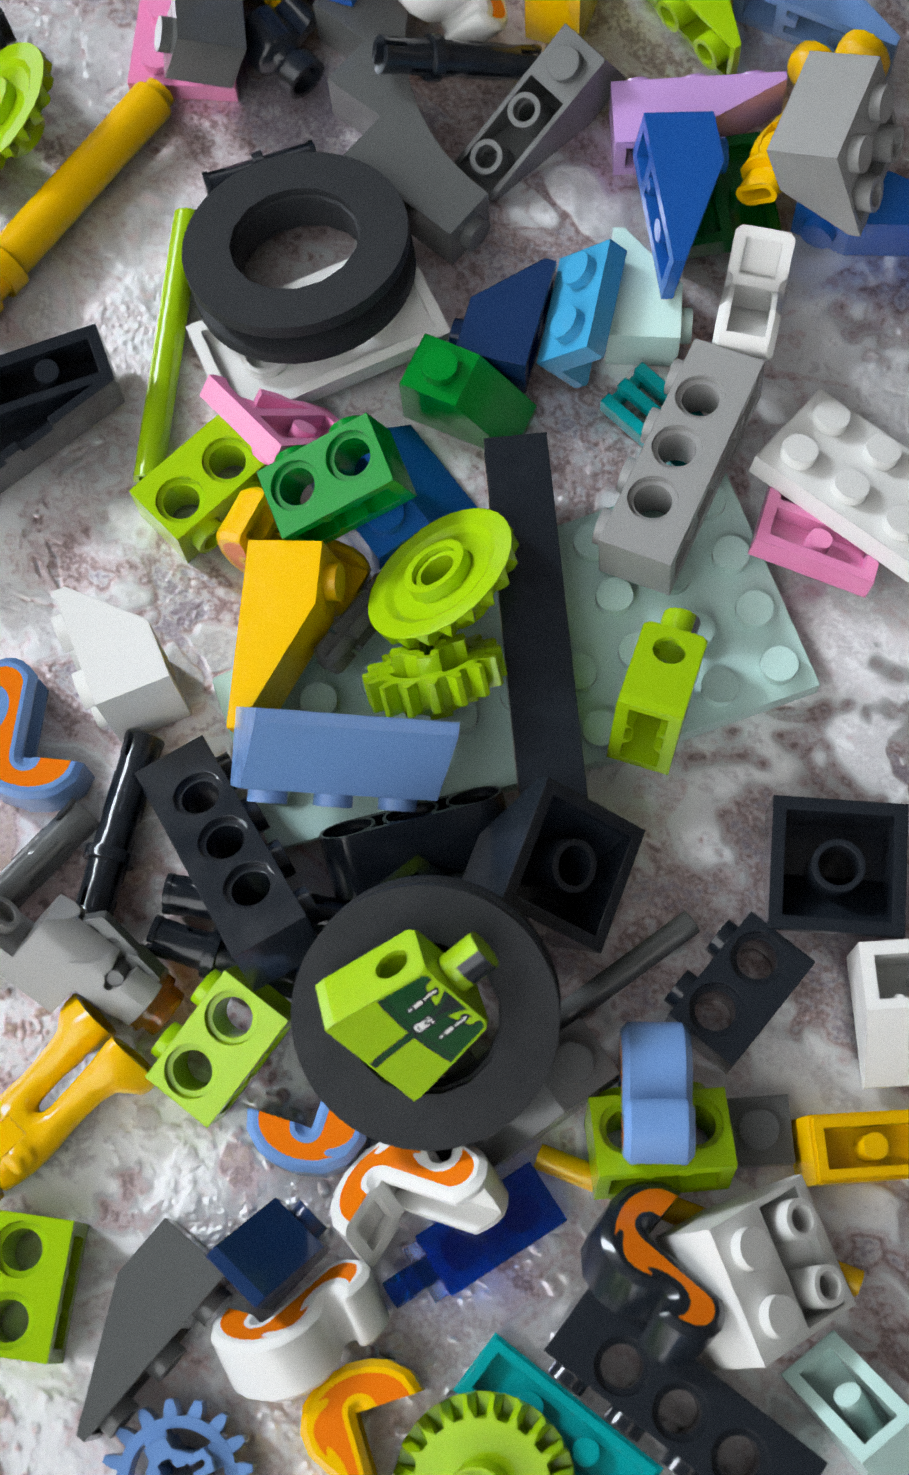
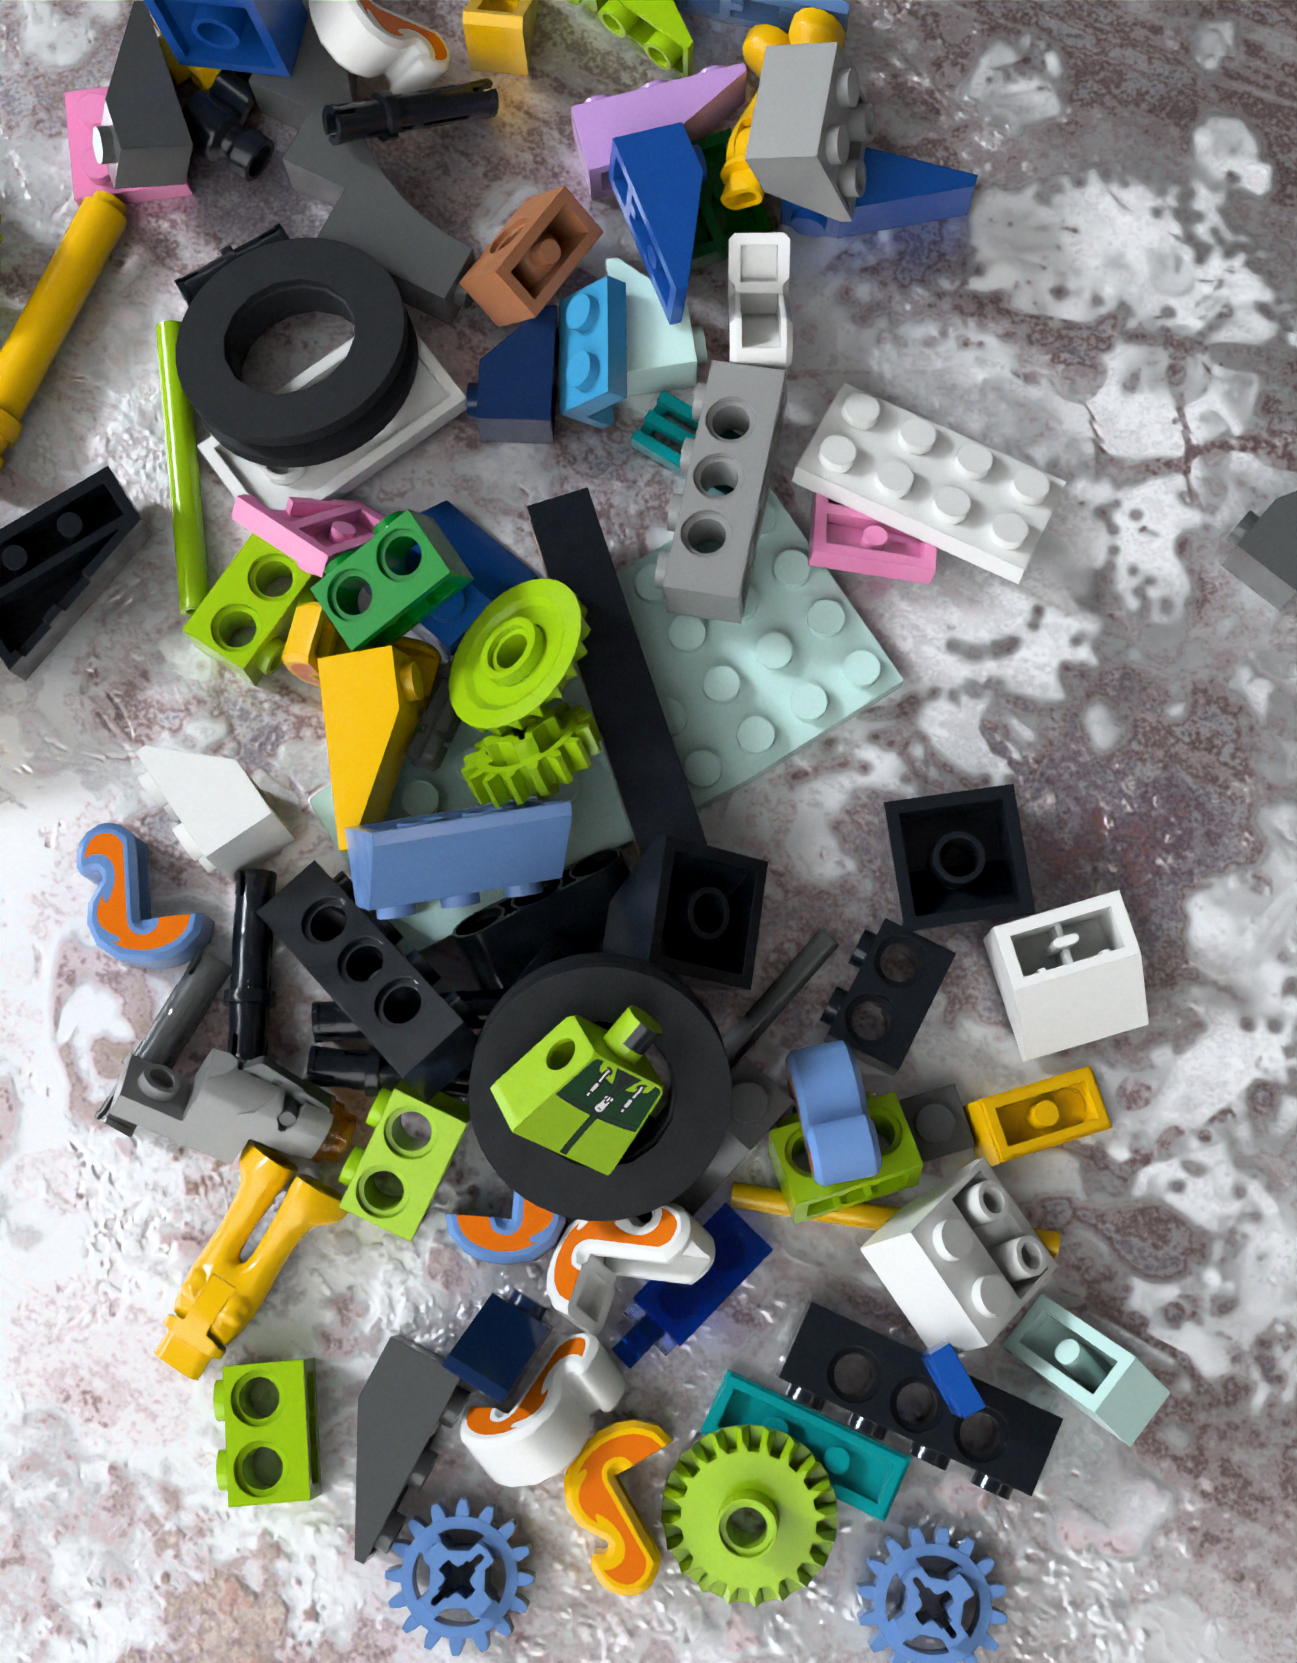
camera: 15 degrees left, 5 degrees up
green slope [399,333,537,449] -> none
dark grey slope [454,23,627,202] -> none
black animal [580,1181,724,1367] -> none
lime torso [606,607,708,775] -> none
none -> nougat brick [458,186,604,327]
none -> blue tile [921,1341,986,1419]

